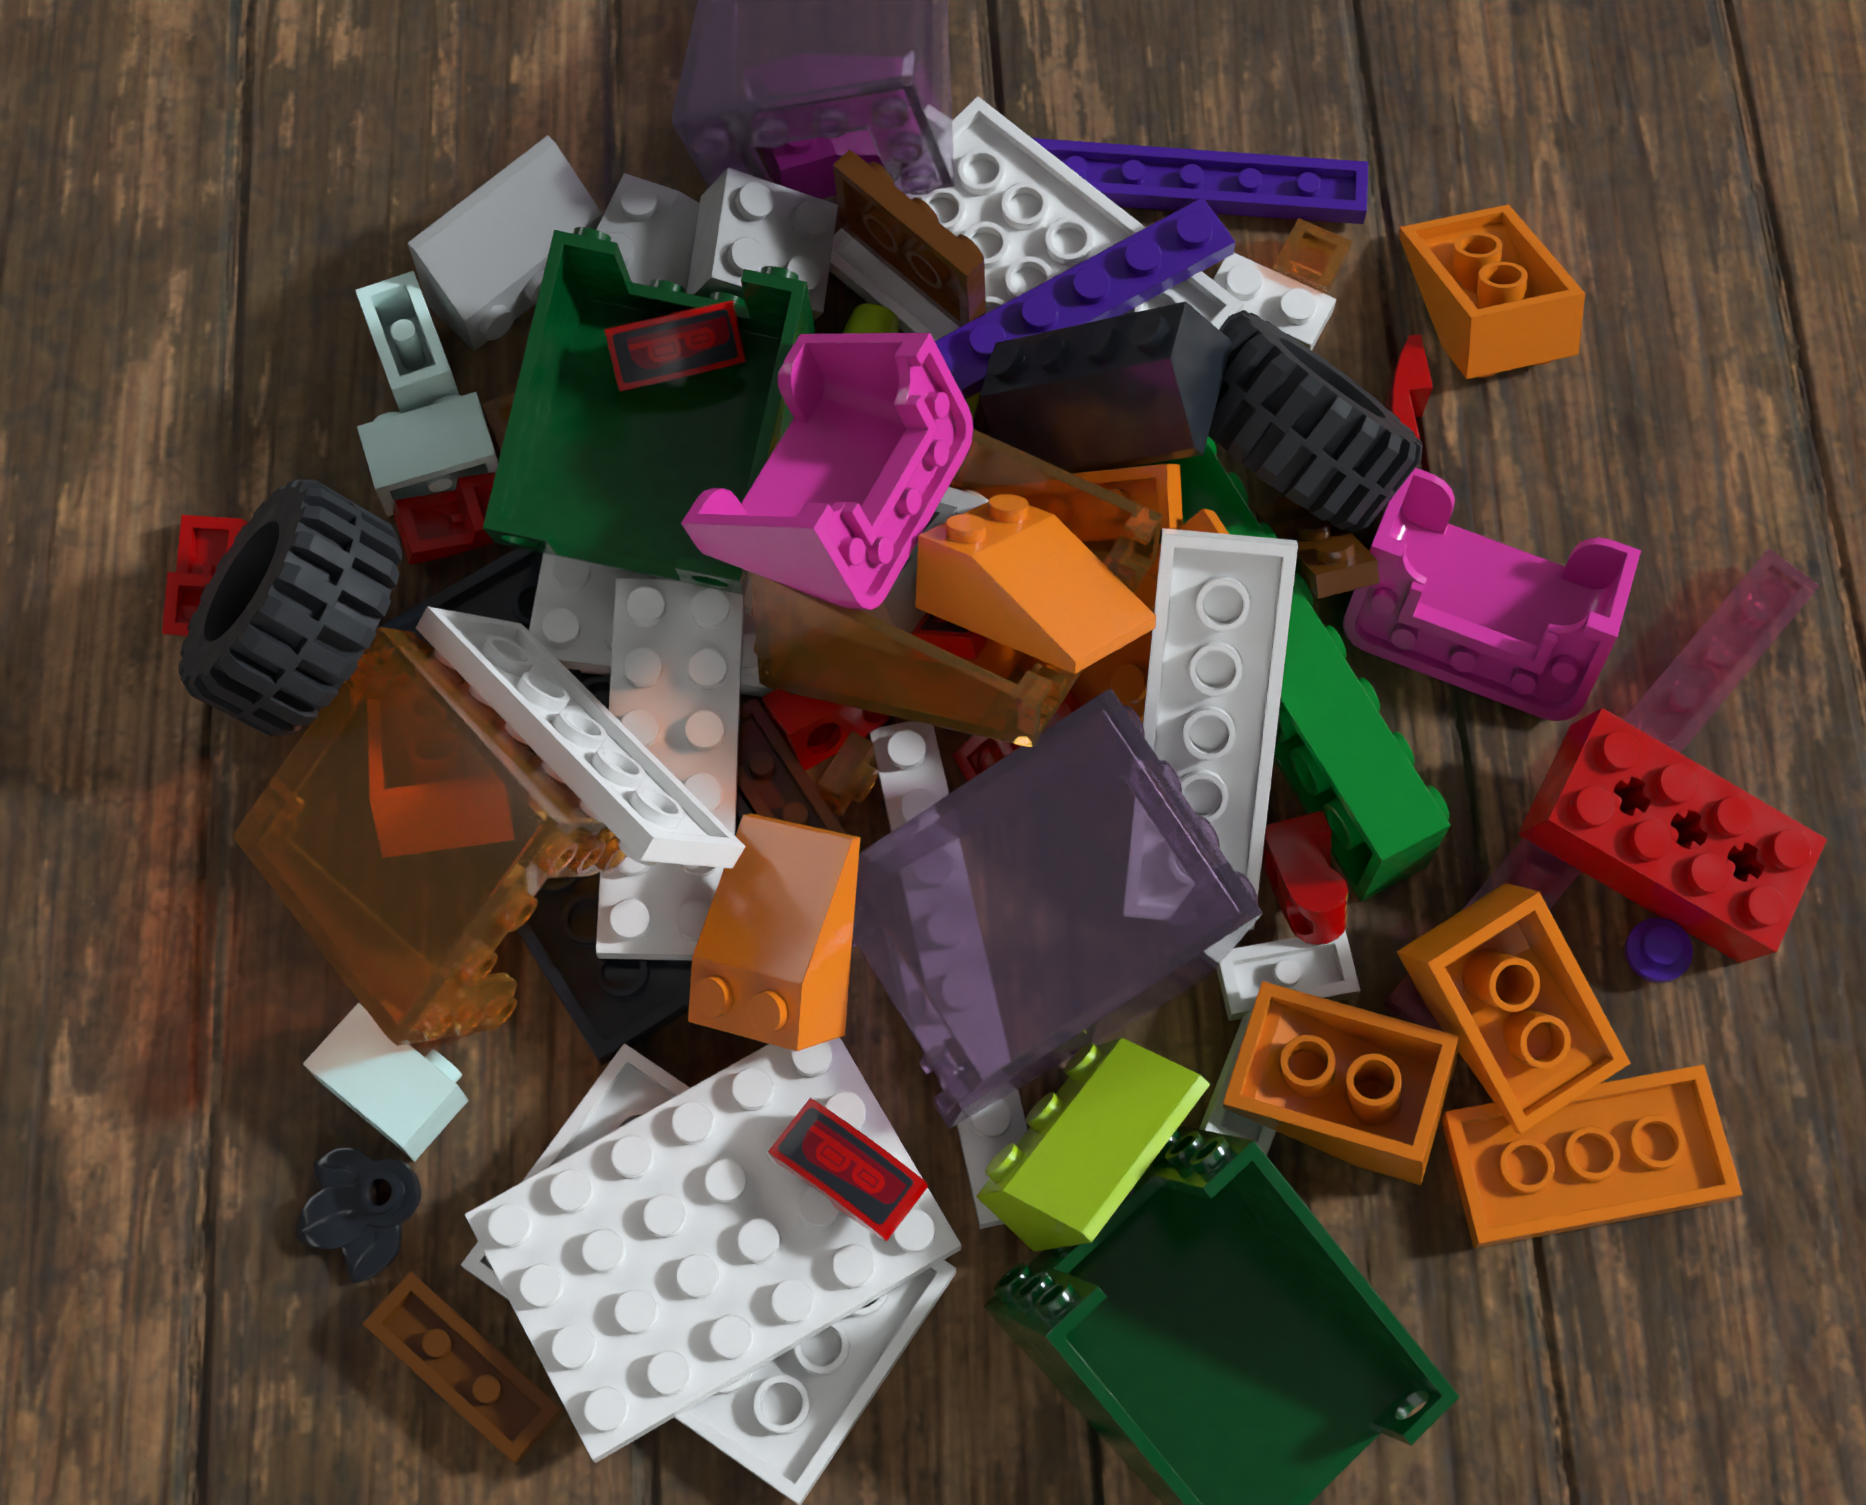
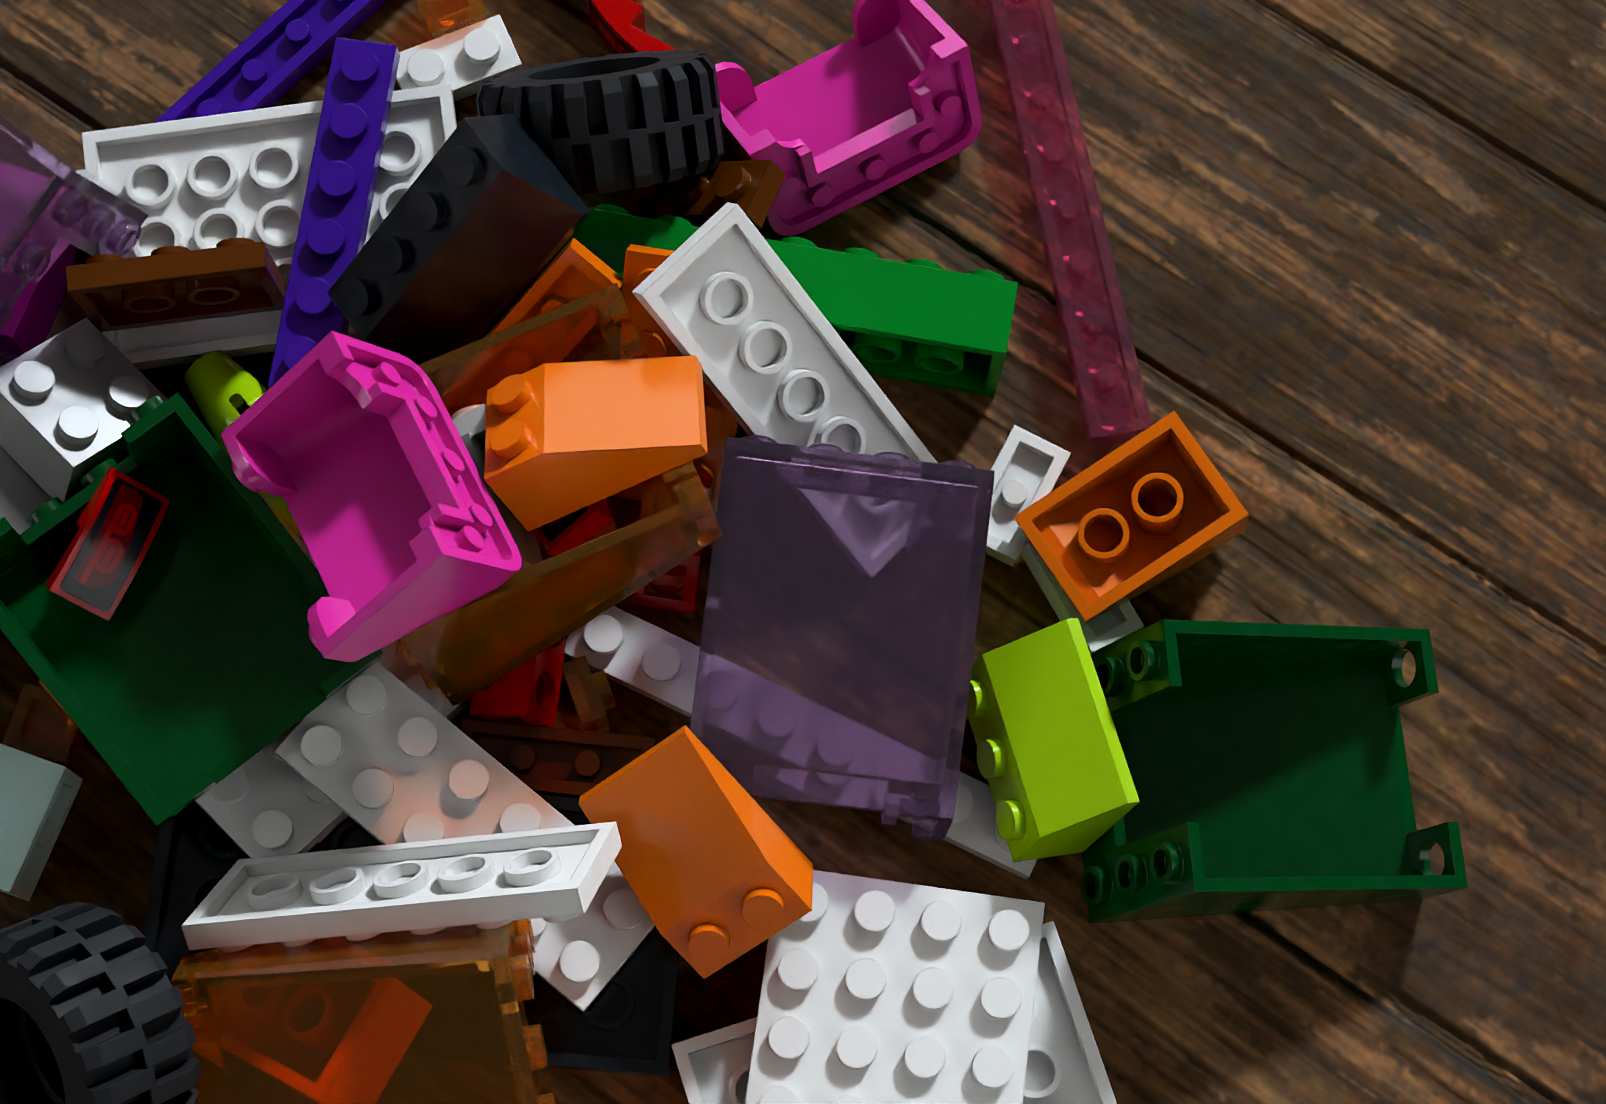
camera: 55 degrees left, 5 degrees up
red slope [393,472,496,565] -> none
slope [768,1098,929,1242] -> none
red leg [1261,811,1348,945] -> none
orange slope [1397,883,1631,1135] -> none
orange plate [1440,1064,1743,1249] -> none
red brick [1518,708,1827,963] -> none
dark purple plate [1625,918,1693,983] -> none

